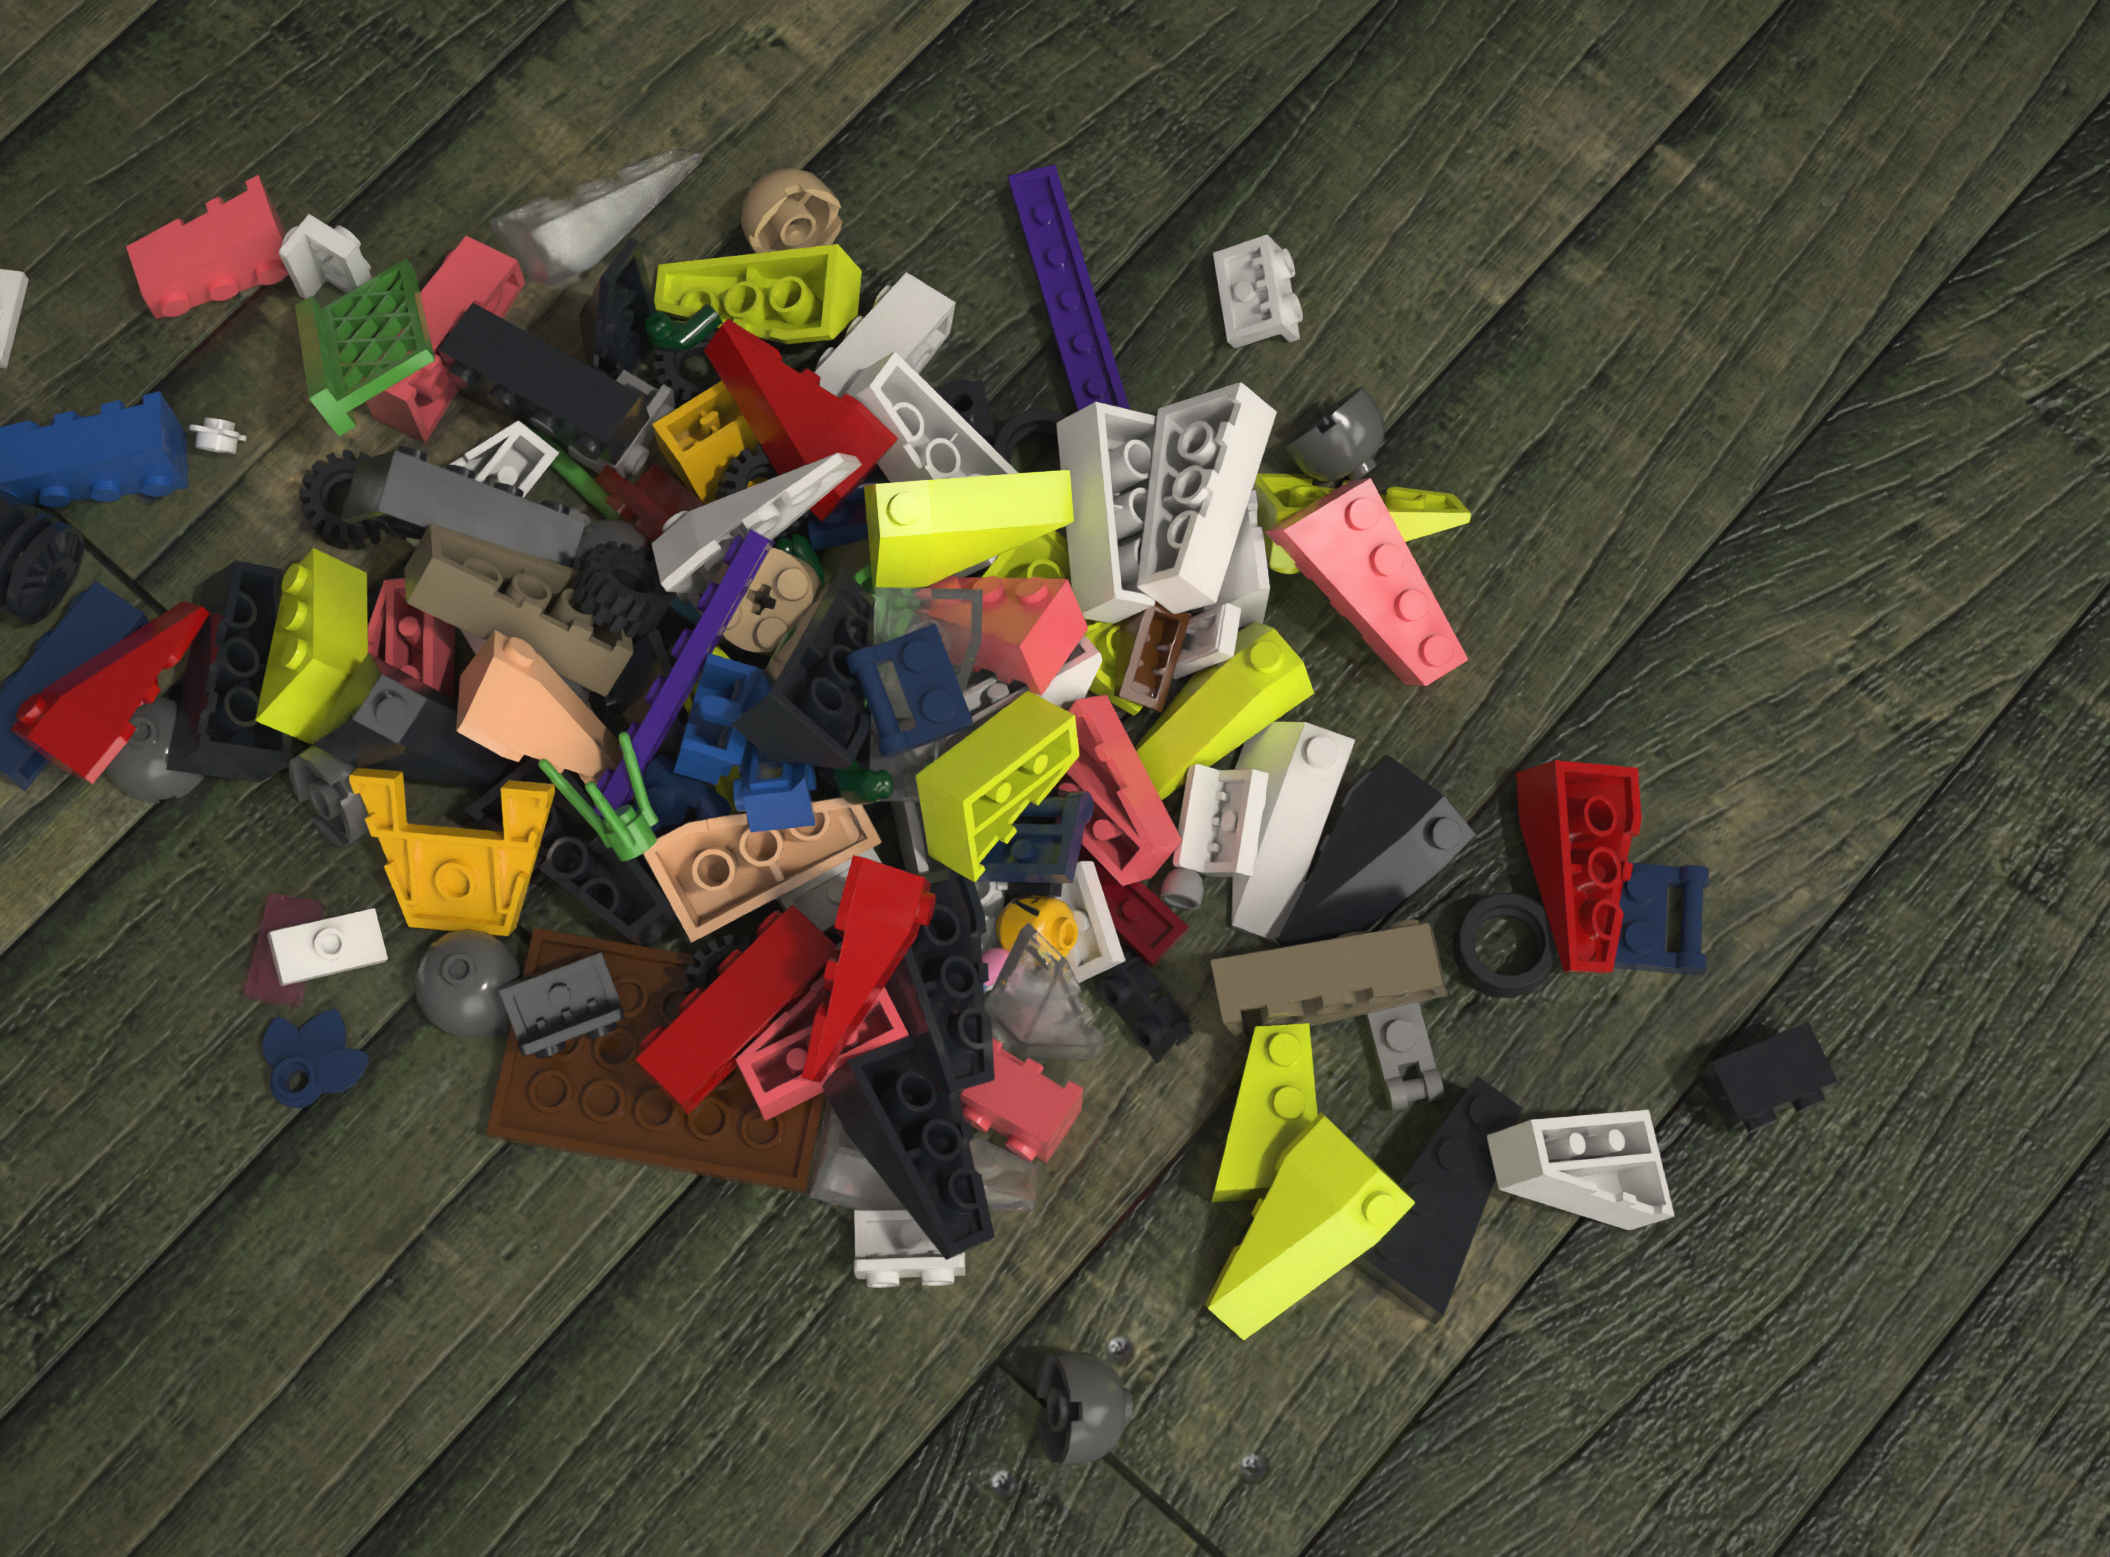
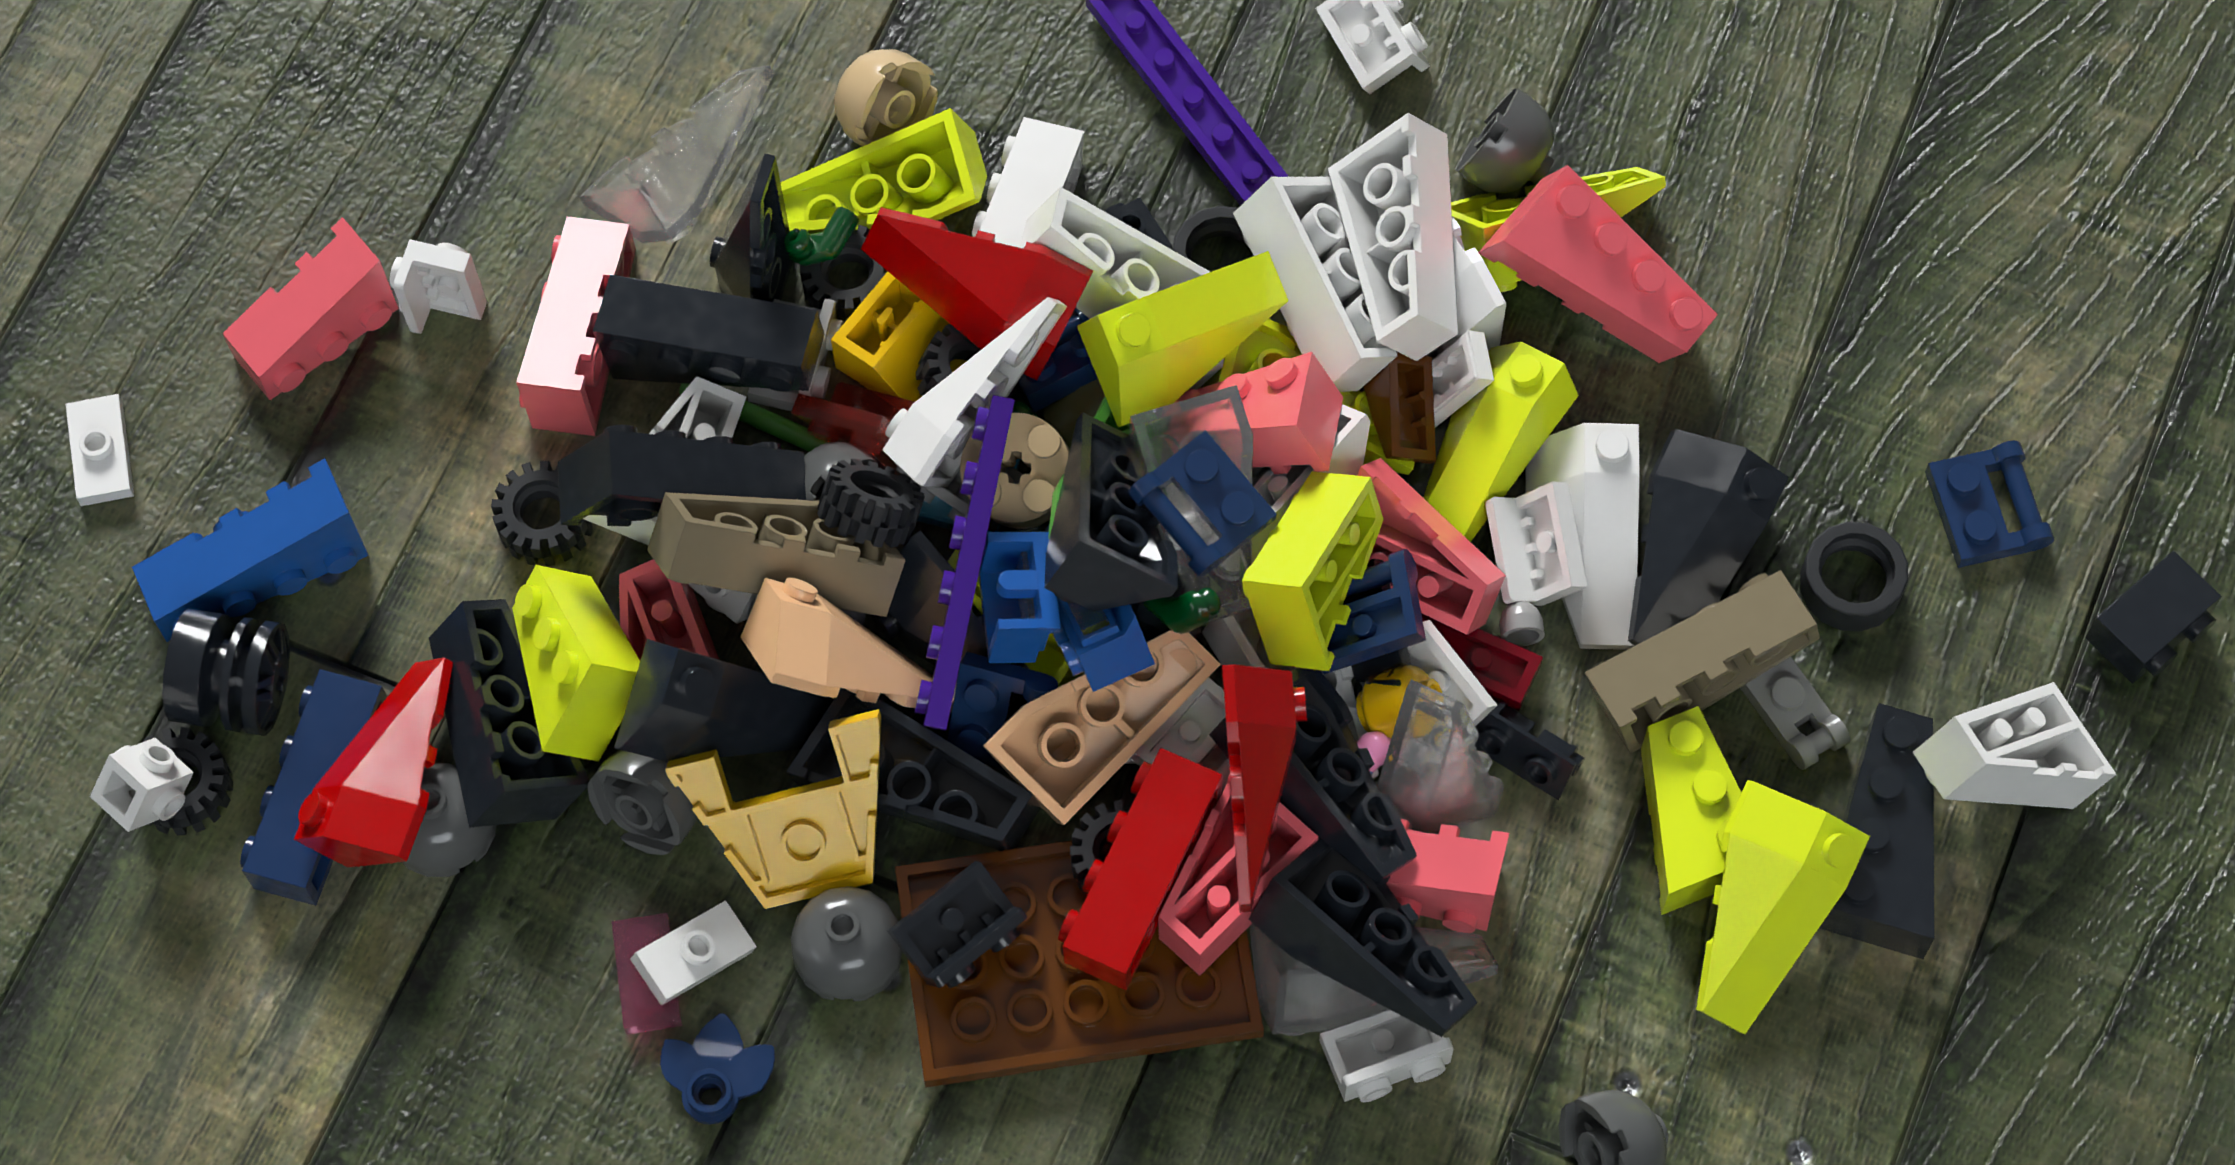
camera: 15 degrees left, 5 degrees down
white plate [189,418,247,455] -> none
bright green fence [295,258,435,437] -> none
bright green plant [538,732,659,861] -> none
red wedge [1516,760,1642,974] -> none

